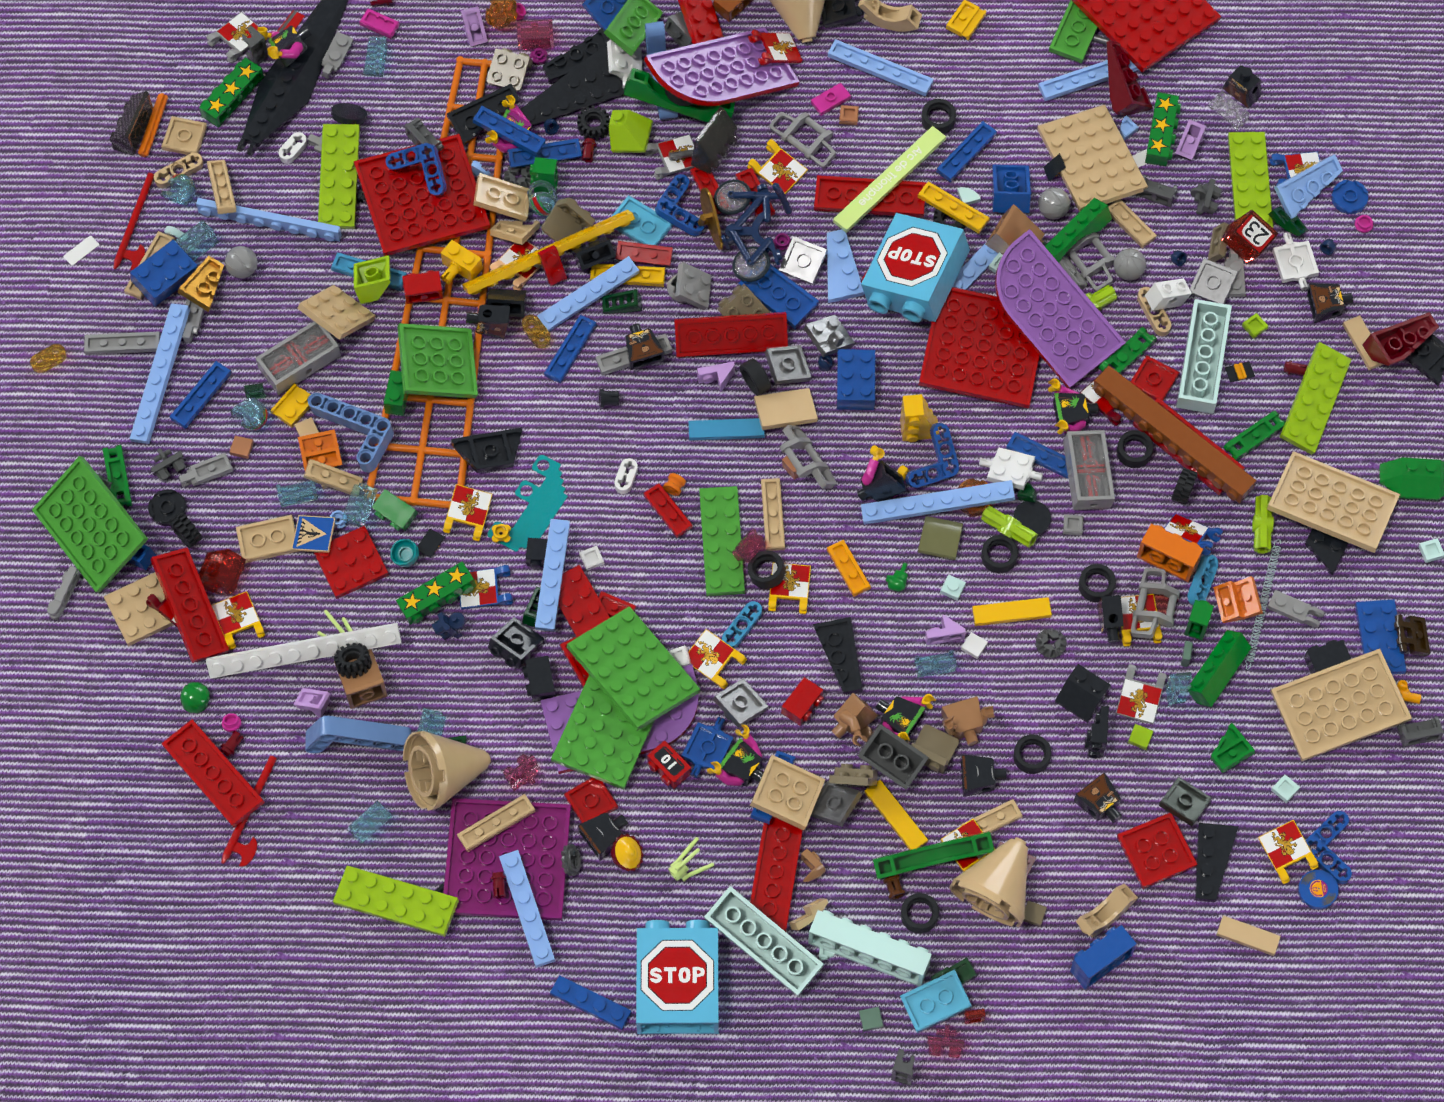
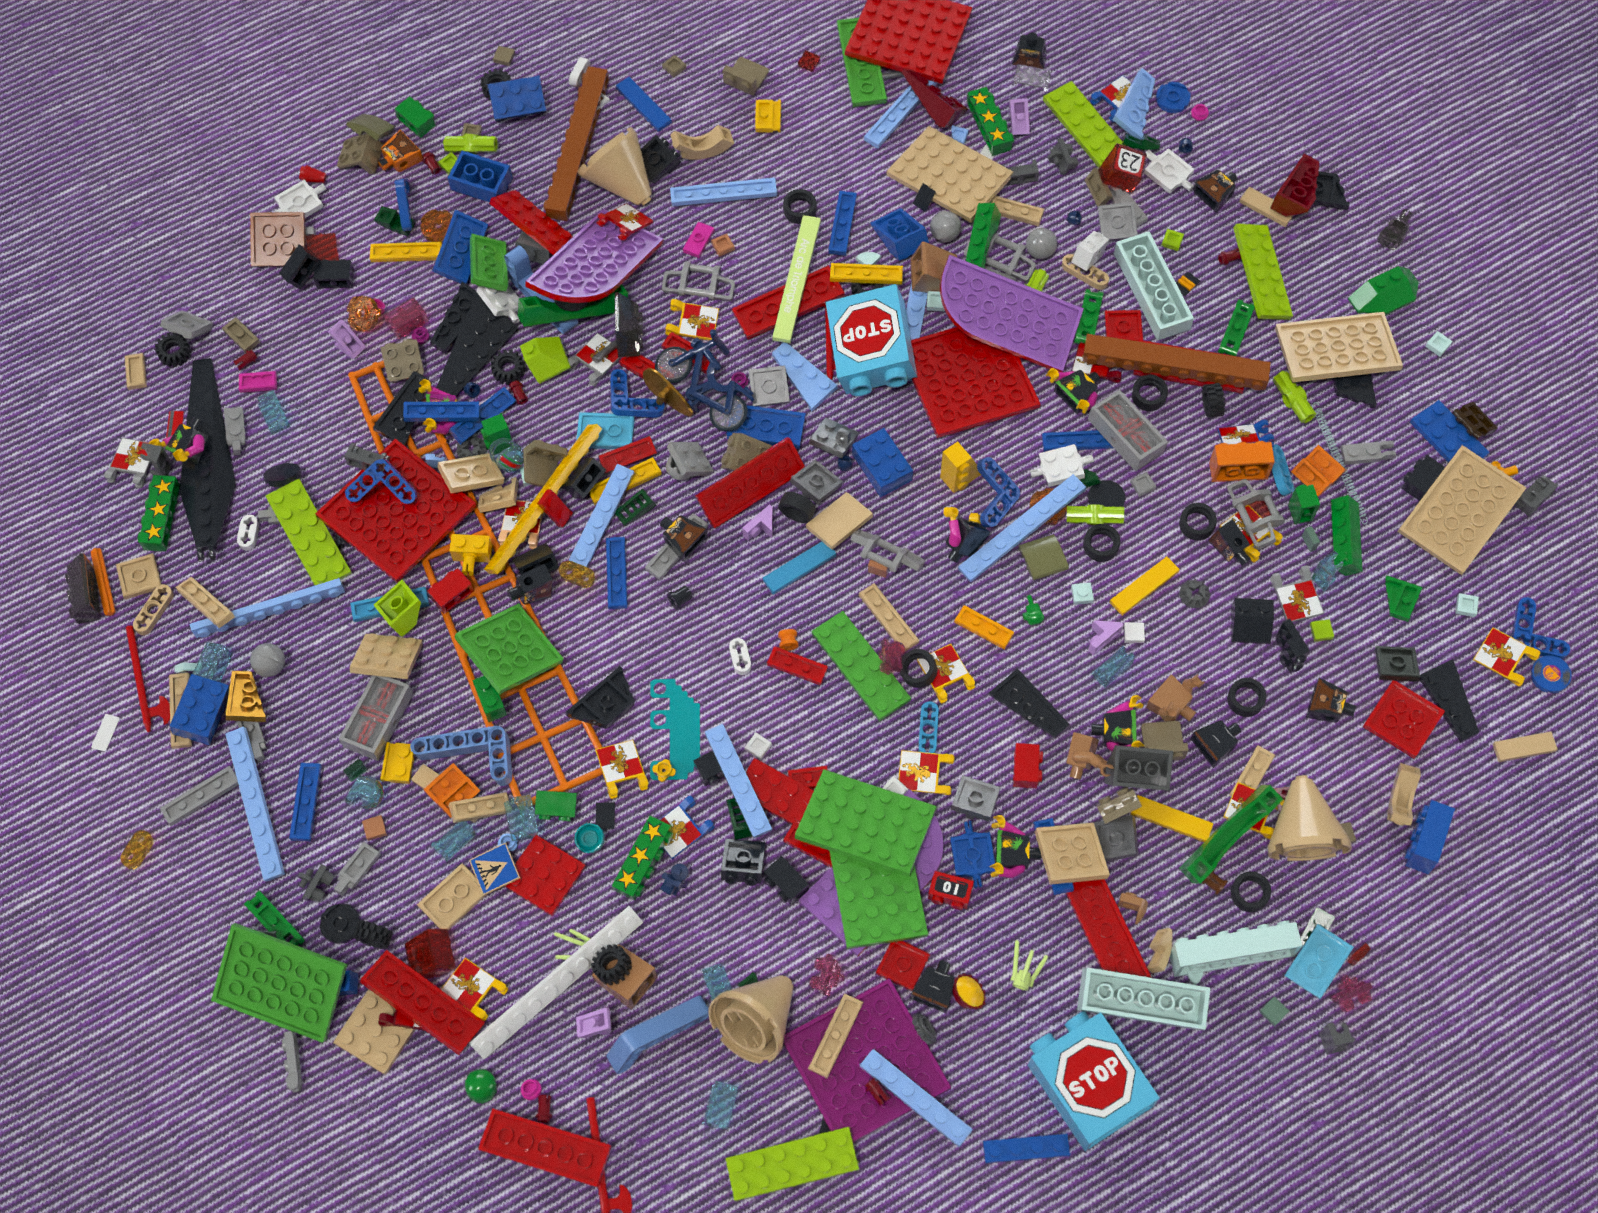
camera: 30 degrees left, 0 degrees up
clear light blue helmet [160,174,196,206] -> none

